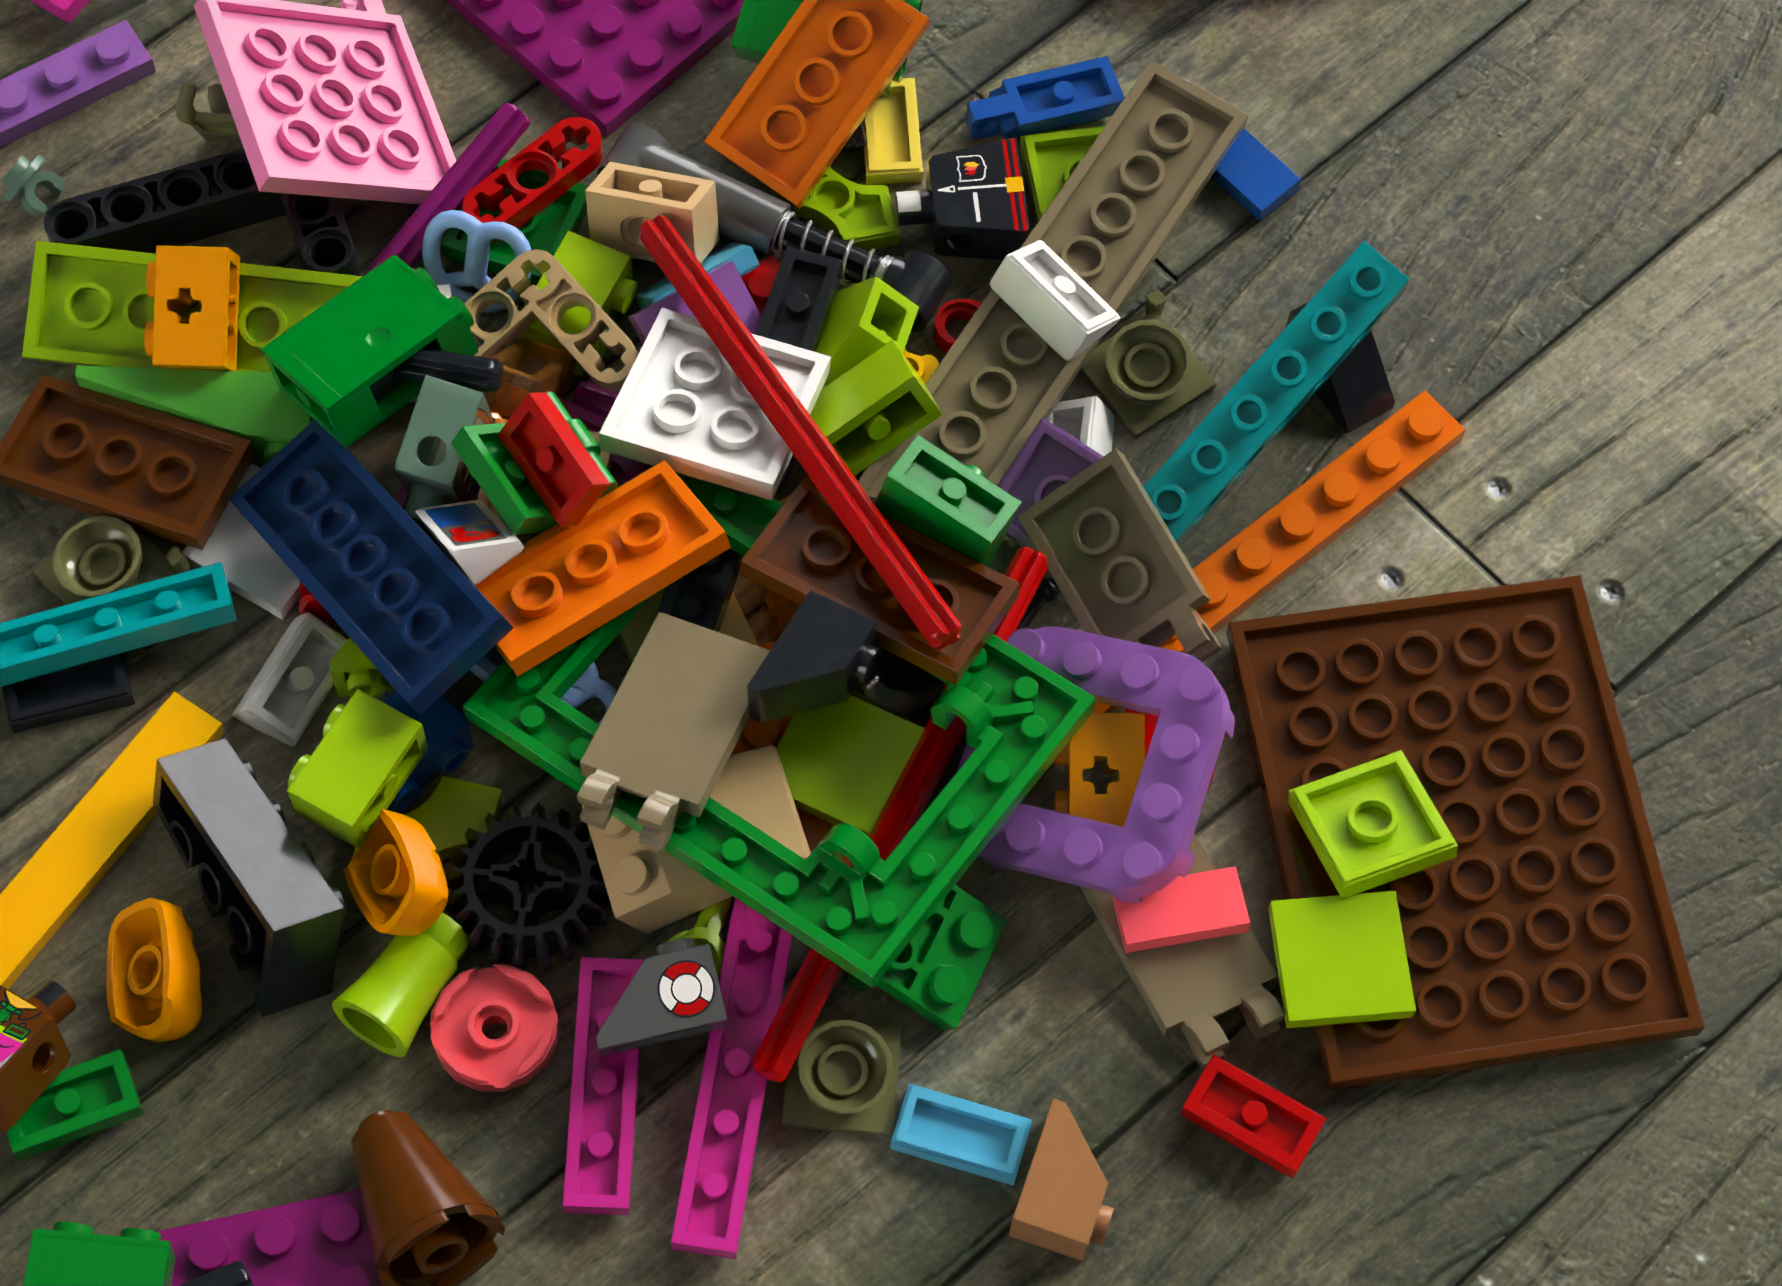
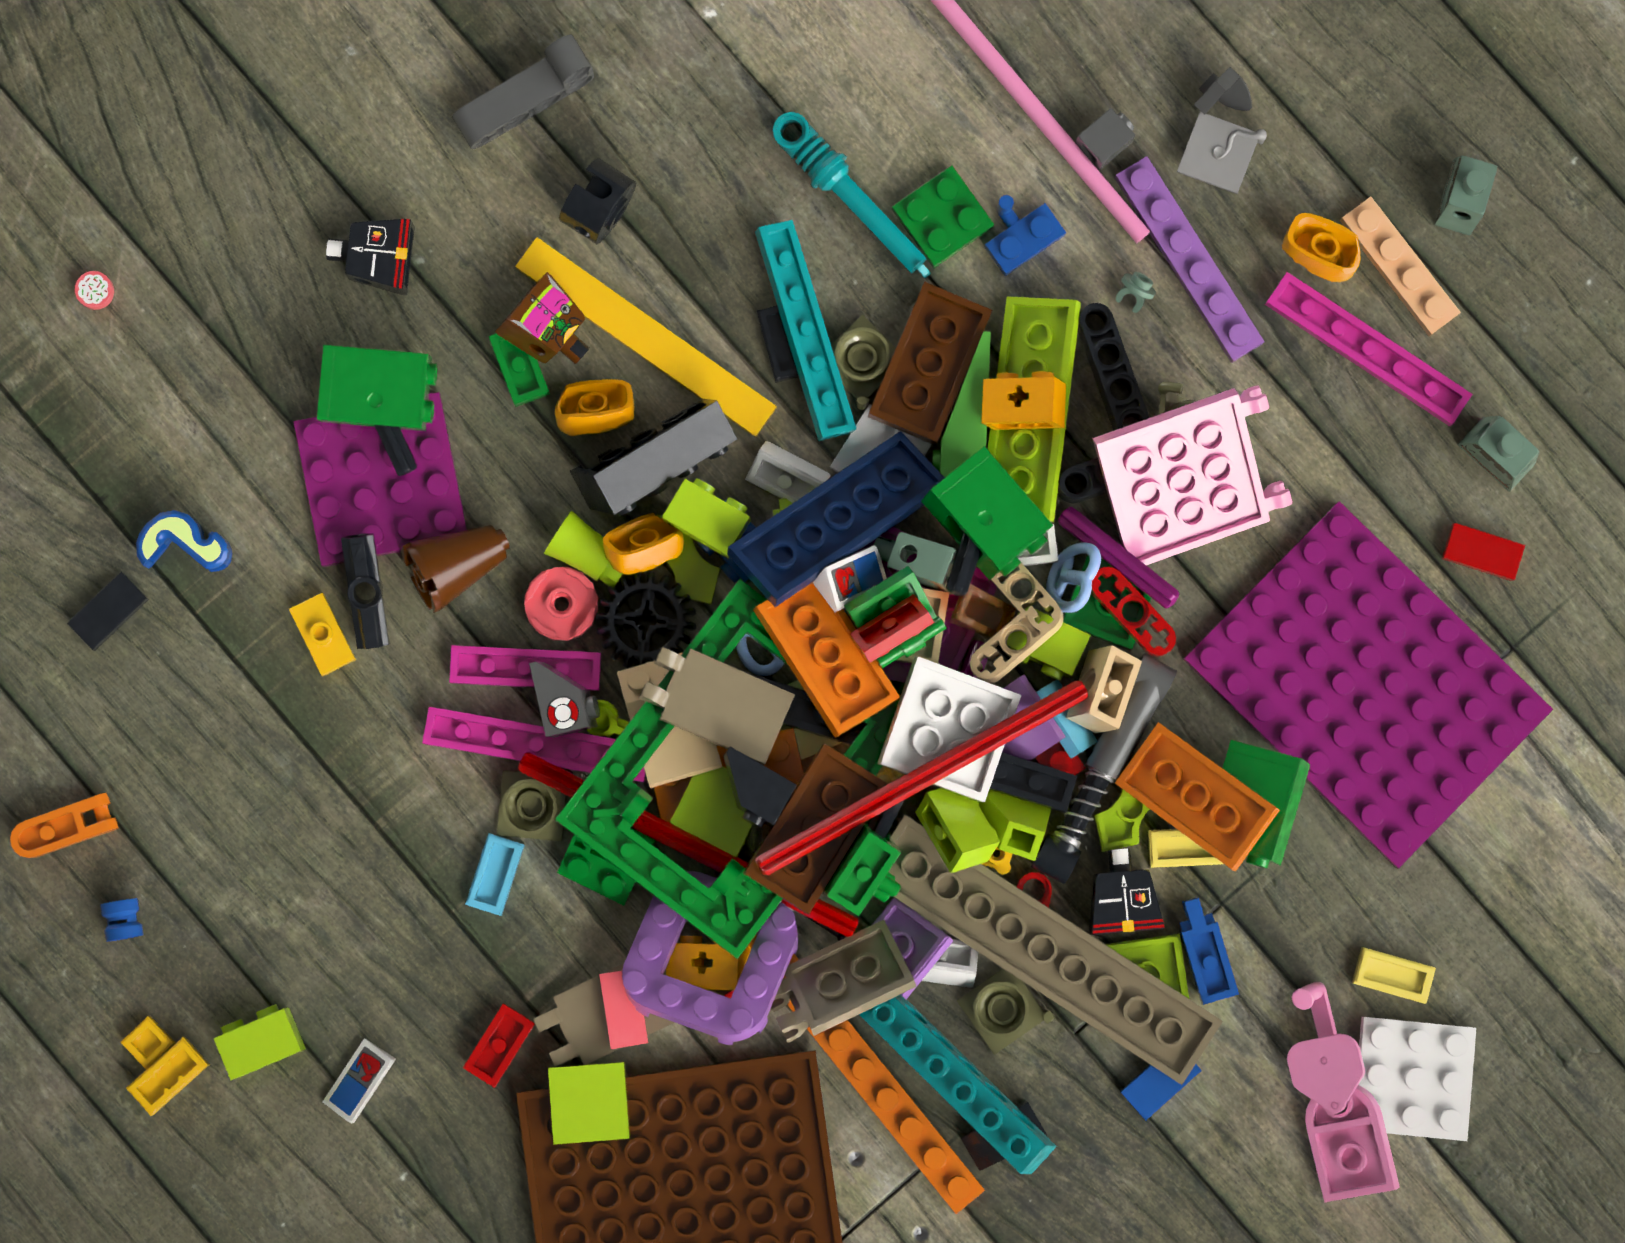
camera: 90 degrees right, 20 degrees up
white slope [990,240,1121,361] -> none
medium nougat slope [1009,1098,1114,1261] -> none
lime tile [1288,750,1458,899] -> none

